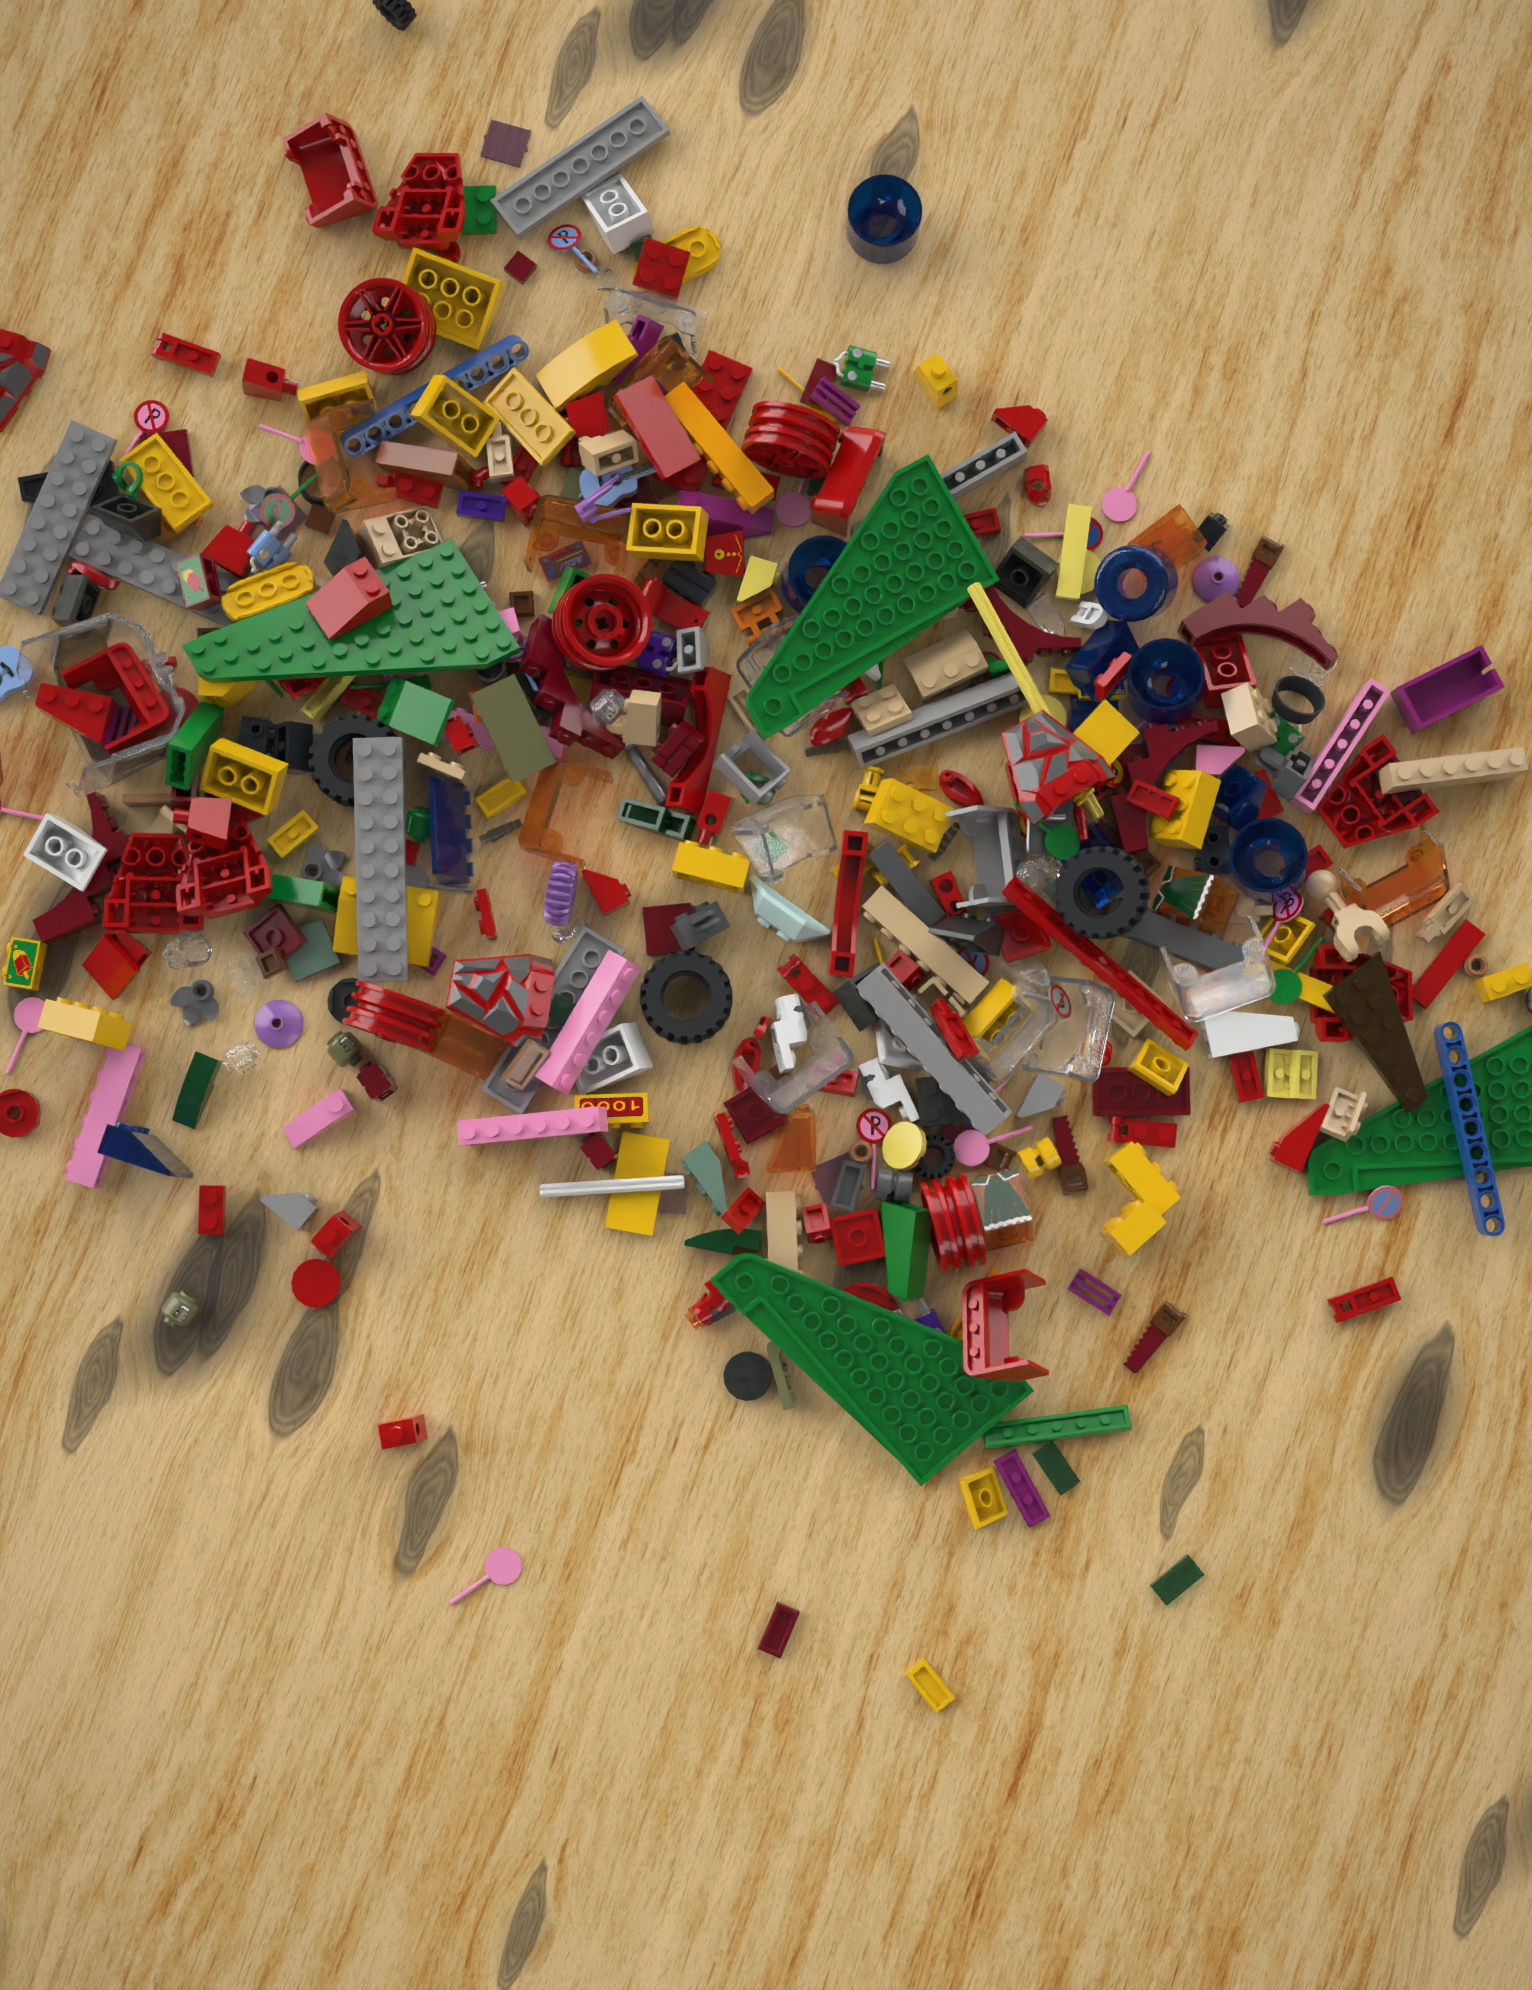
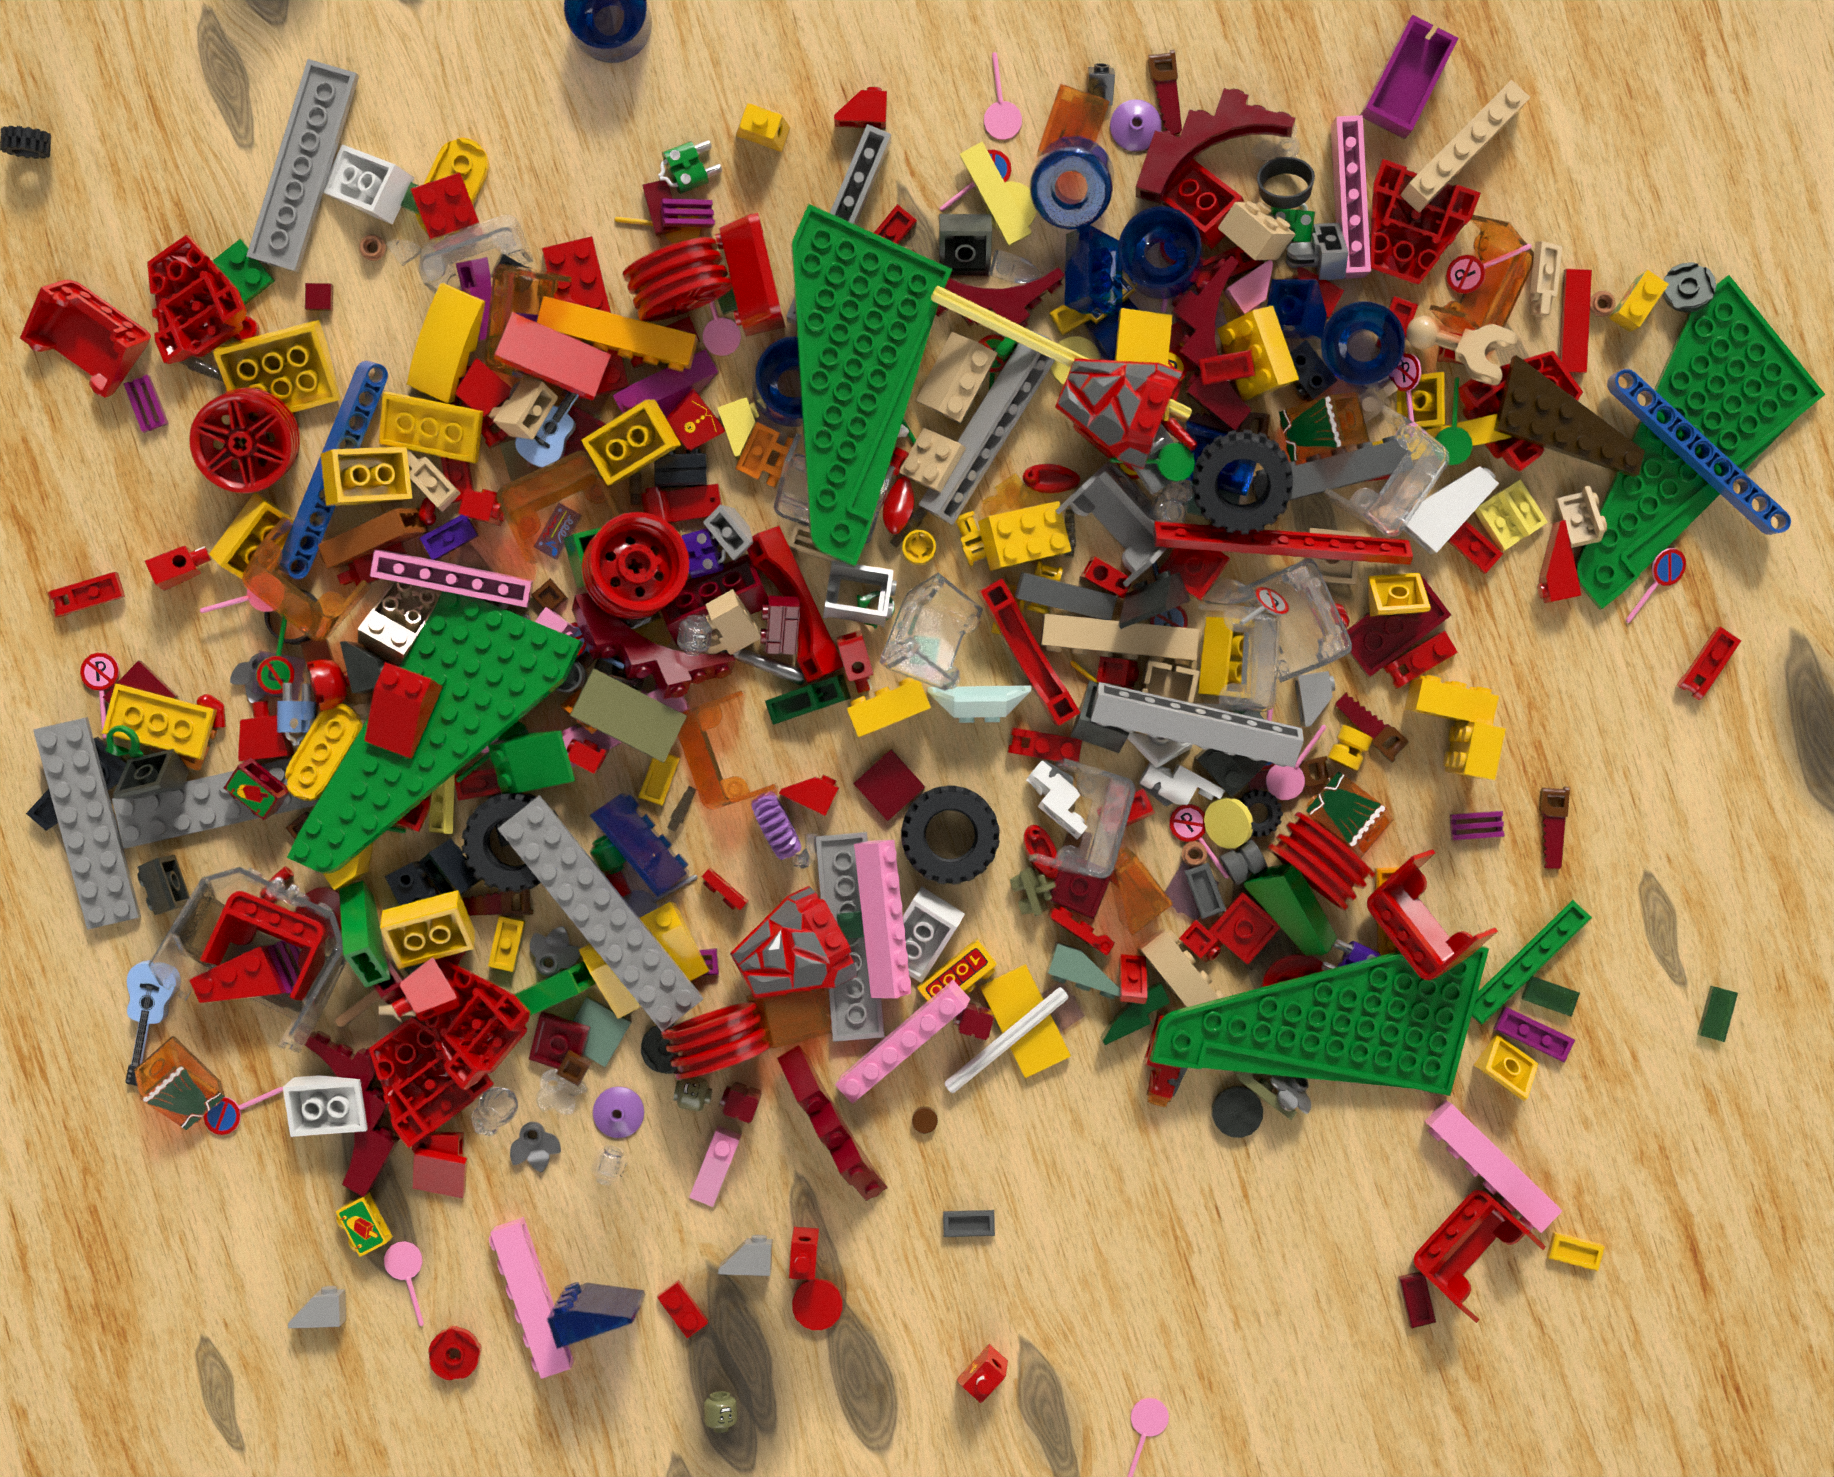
camera: 35 degrees left, 5 degrees up
yellow brick [38,997,133,1051] -> none
red arm [68,561,121,591] -> none
dark green slope [172,1051,222,1130] -> none
tan plate [417,752,471,789] -> none
piece [481,120,531,168] -> none
medium nougat tile [501,1038,550,1092] -> none
piece [548,224,599,274] -> none
medium lavender plant [574,474,632,525] -> none
dark grey brick [670,901,730,951] -> none
red tile [753,1015,772,1040] -> none
red hinge [929,998,979,1060] -> none
red rock [1023,464,1052,507] -> none
white plate [1069,601,1108,629] -> none
red plate [1094,651,1132,701] -> none
none -> magenta tile [123,374,169,433]
none -> clear smoke animal [179,356,224,382]
none -> red arm [196,694,226,728]
none -> red cylinder [306,659,350,712]
none -> bright pink brick [370,549,534,607]
none -> piece [462,889,534,916]
none -> dark red arch [777,1045,888,1201]
none -> yellow wheel [902,530,936,566]
none -> reddish brown tile [912,1106,938,1134]
none -> dark grey tile [943,1210,995,1237]
none -> olive hips [1010,866,1056,916]
none -> flat silver plate [1271,1075,1311,1114]
none -> red windscreen [1414,1190,1546,1323]
none -> bright pink brick [1424,1099,1562,1233]
none -> piece [1446,244,1532,294]

